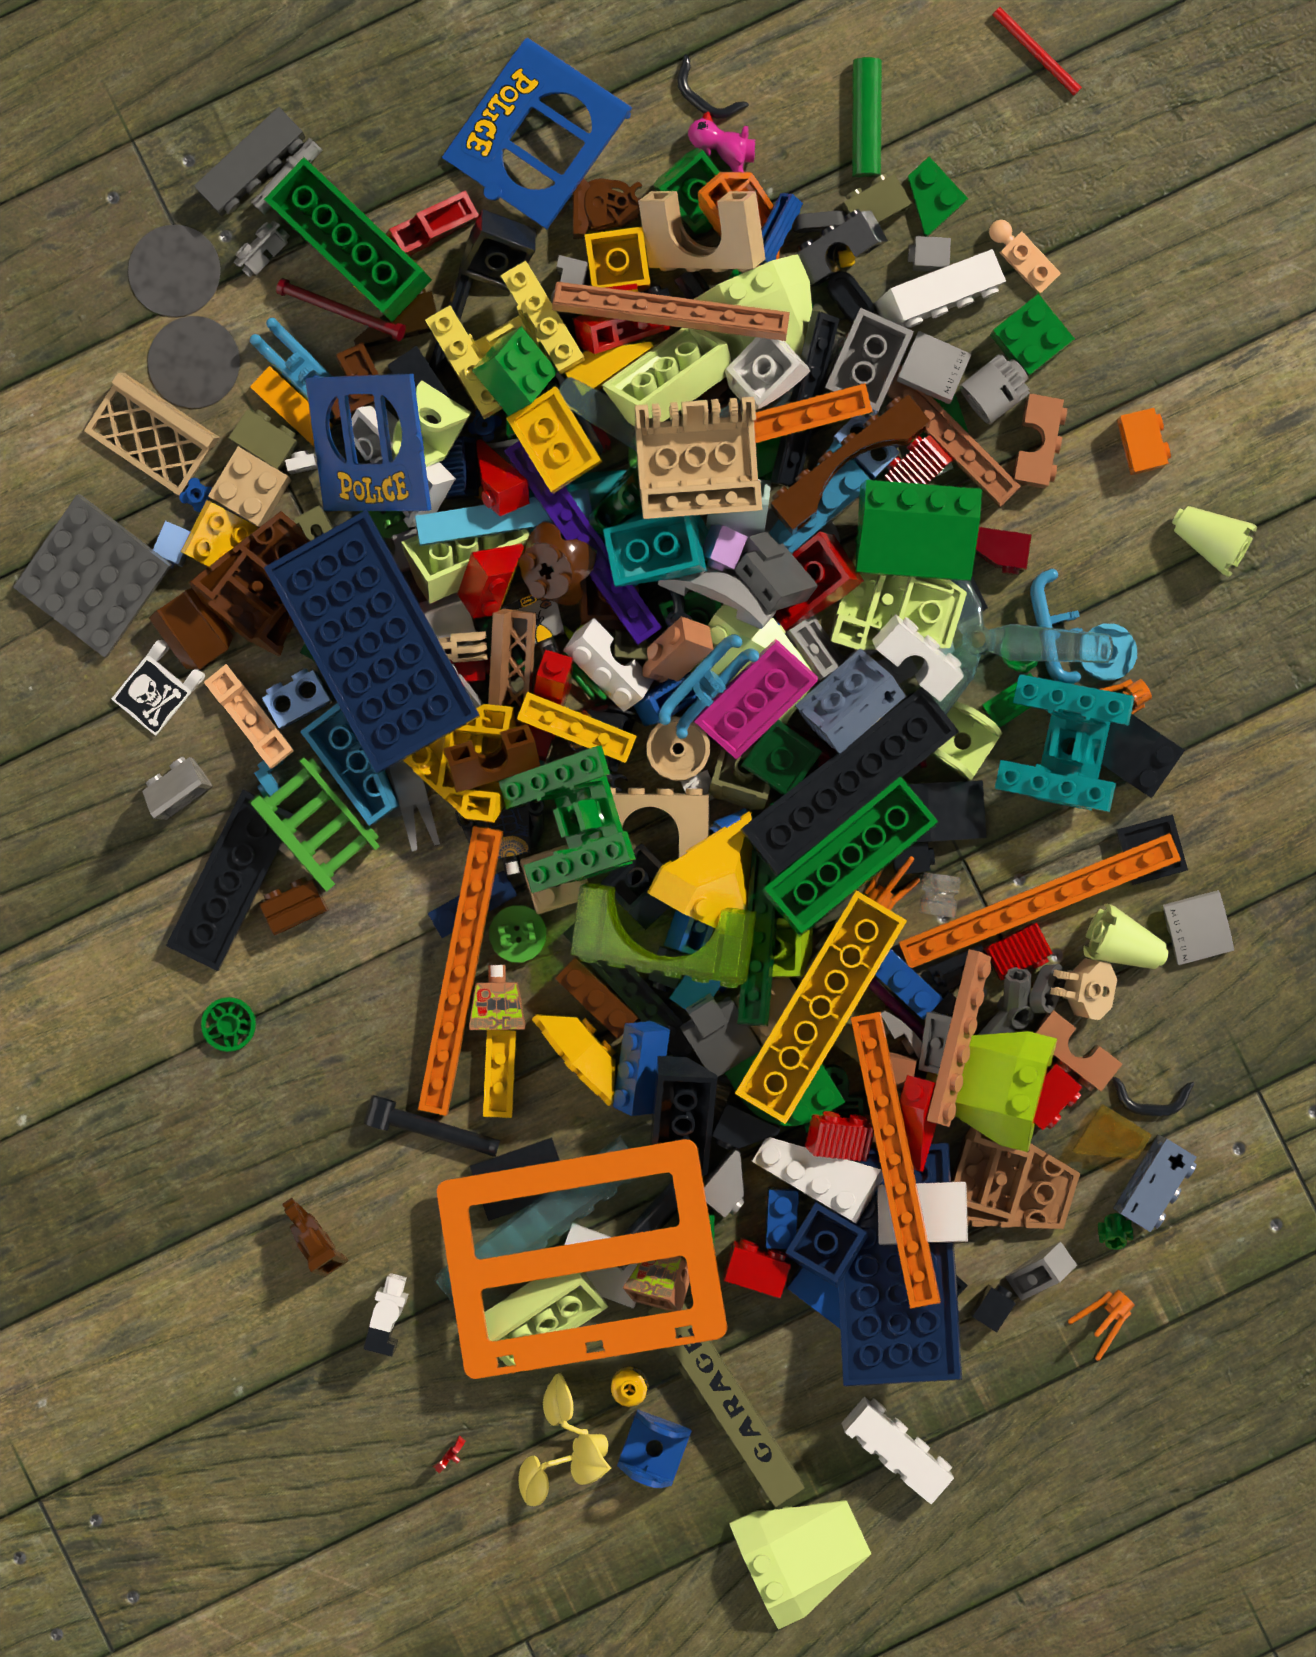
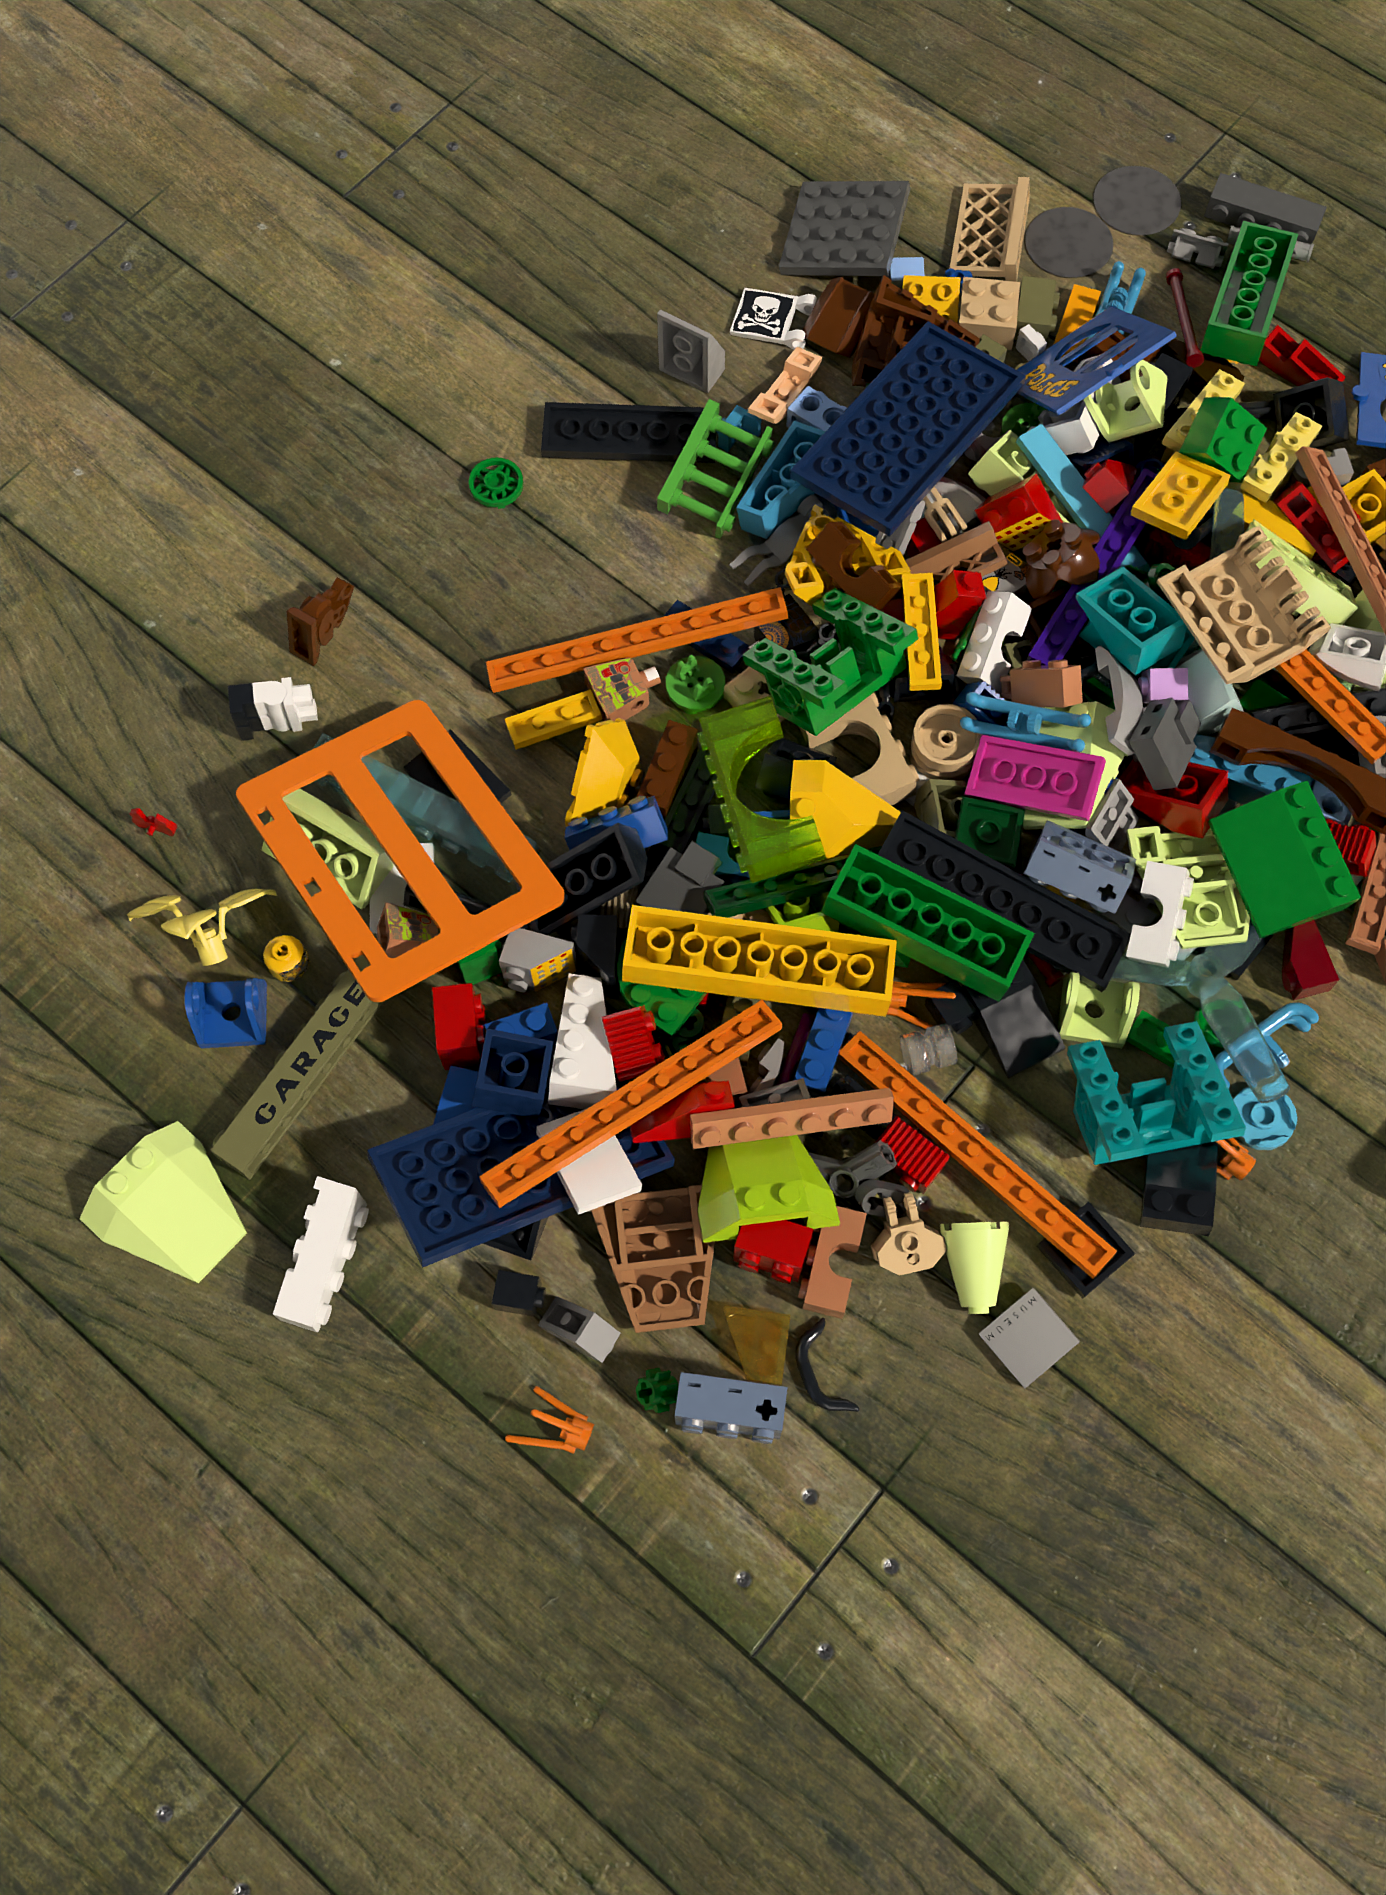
camera: 70 degrees right, 20 degrees down
reddish brown brick [260,876,329,935] -> none
black piece [363,1095,501,1157] -> none

